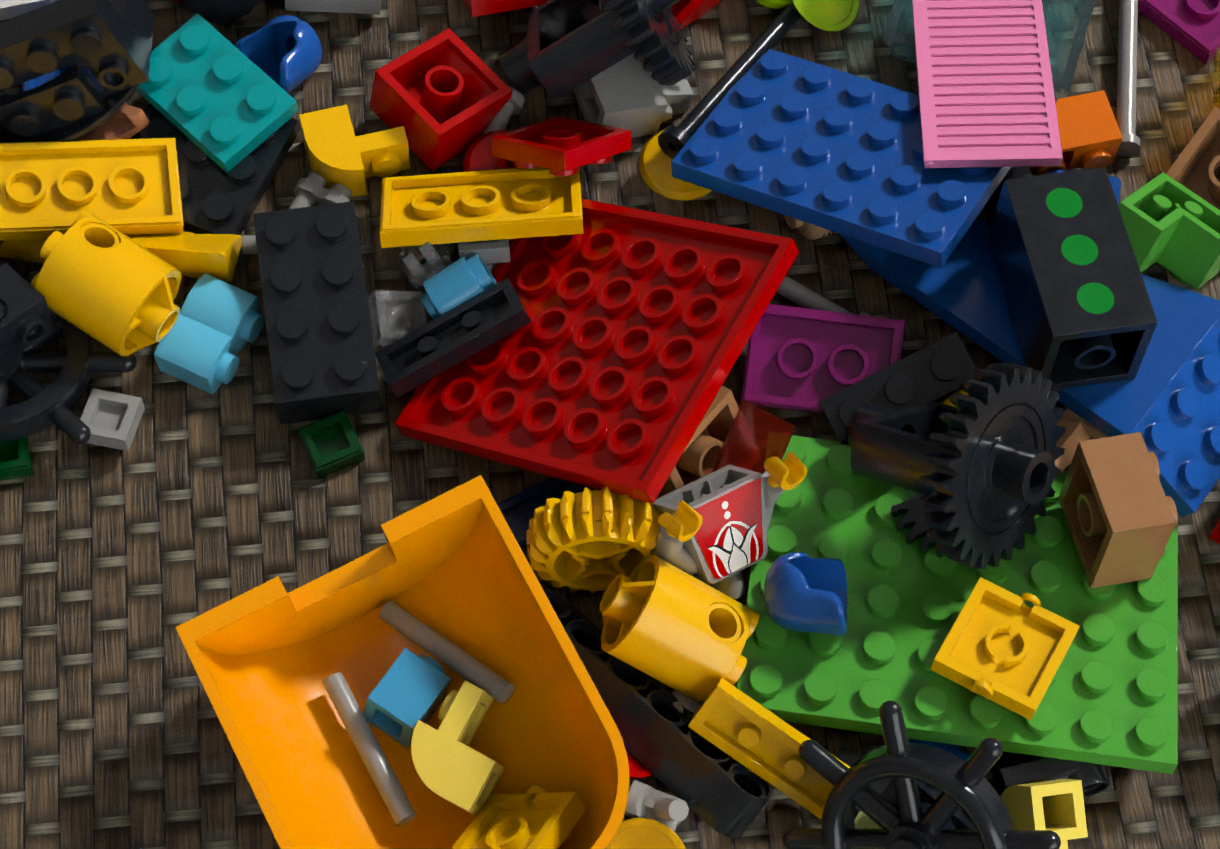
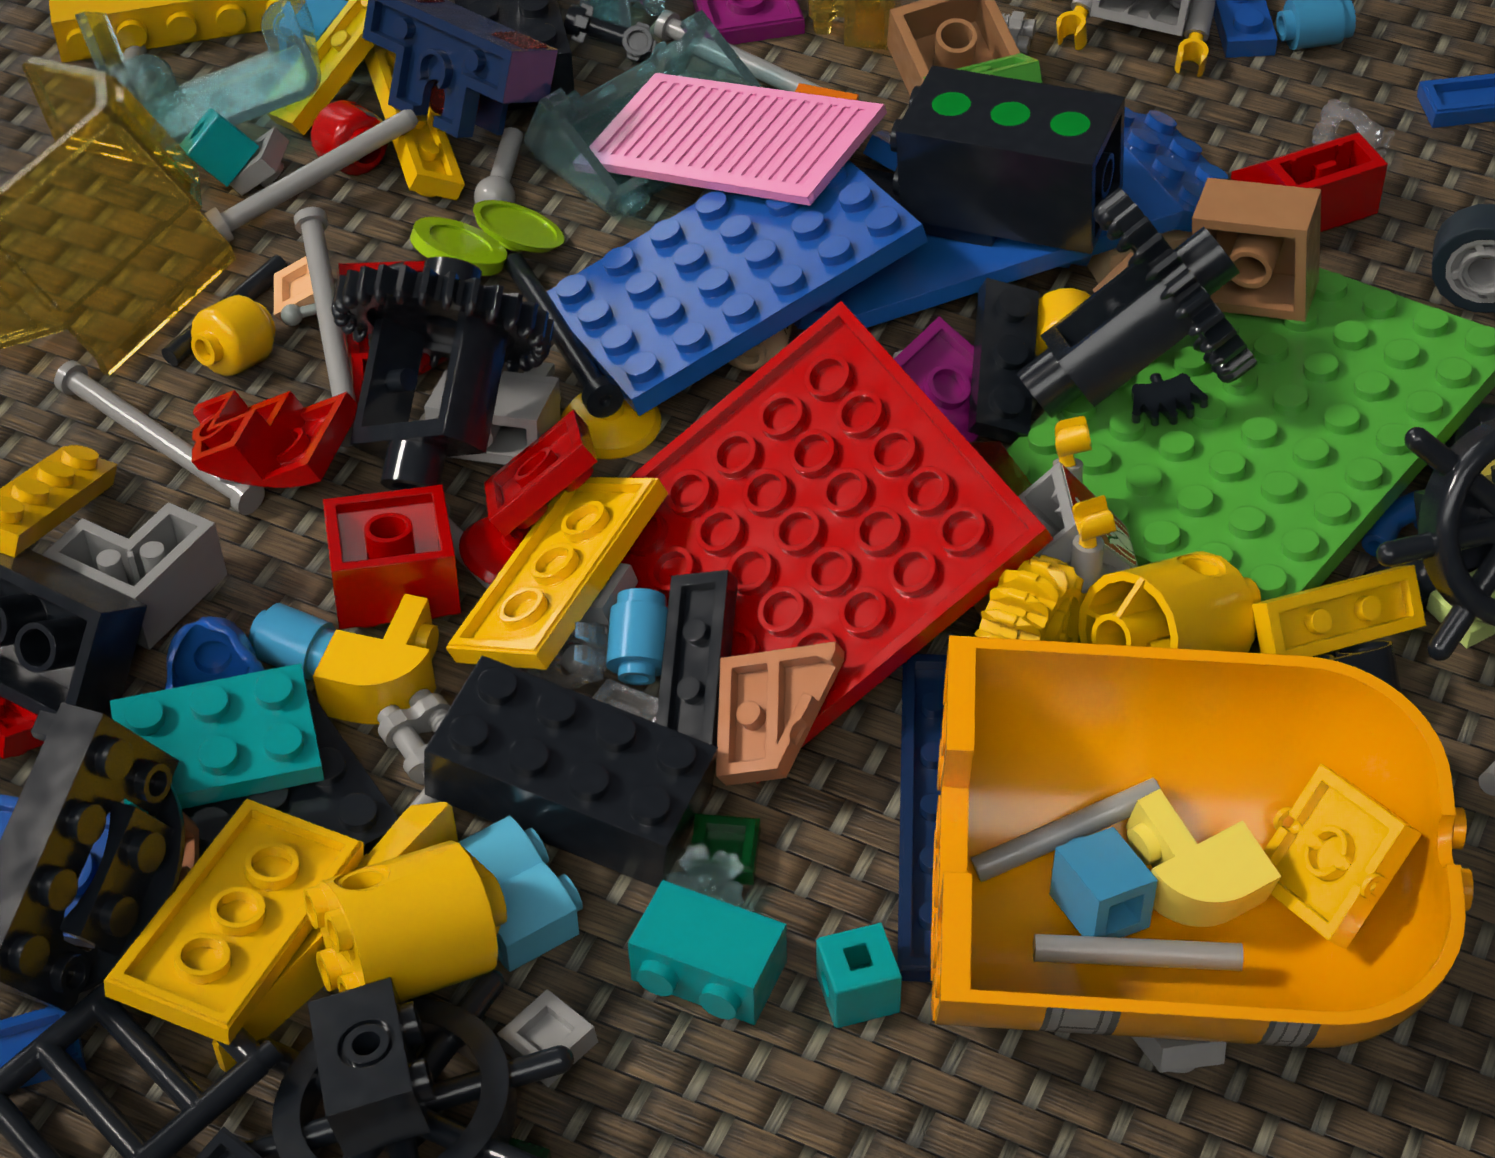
camera: 55 degrees left, 15 degrees down
blue hair [764,552,847,636] -> none
yellow plate [931,577,1080,720] -> none
none -> dark azure brick [249,603,336,680]
none -> teal brick [628,880,787,1025]
none -> clear light blue plant [666,843,744,907]
none -> nougat wing [716,641,844,786]
none -> teal piece [816,922,902,1028]

